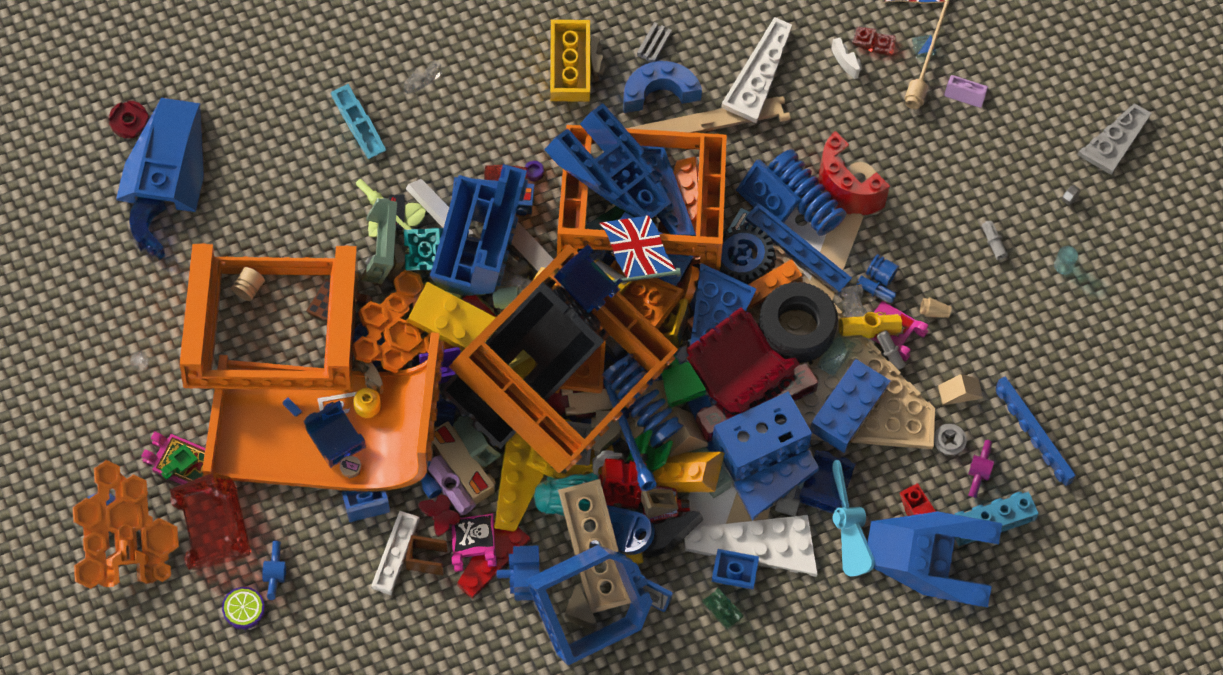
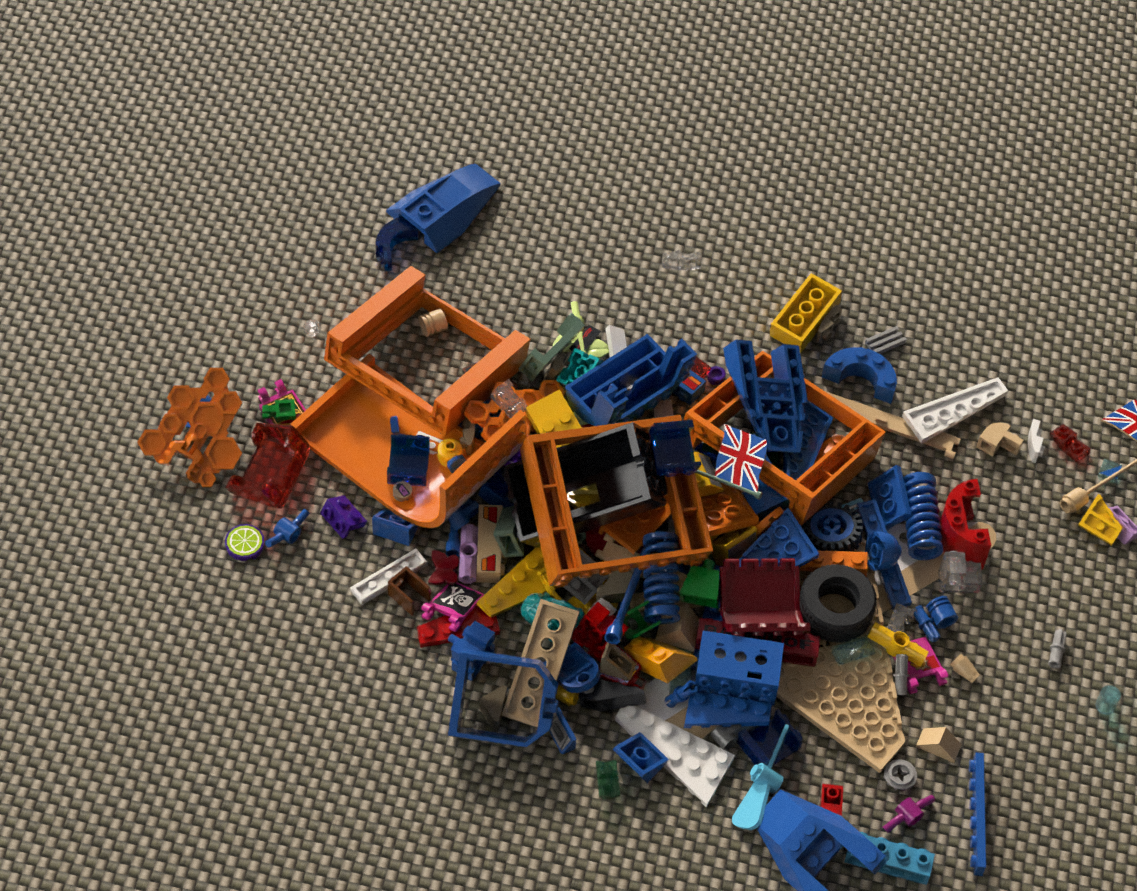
camera: 35 degrees right, 10 degrees down
dark red tile [109,100,149,139] -> none
medium azure slope [330,84,386,159] -> none
blue brick [810,359,891,453] -> none
none -> dark purple bracket [320,495,367,539]
none -> tile [447,455,466,473]
none -> clear leg [490,379,527,418]
none -> blue pin [665,680,698,708]
none -> blue cylinder [865,531,902,571]
none -> clear brick [938,551,983,593]
none -> tan brick [976,423,1024,456]
none -> yellow wing [1078,494,1123,546]

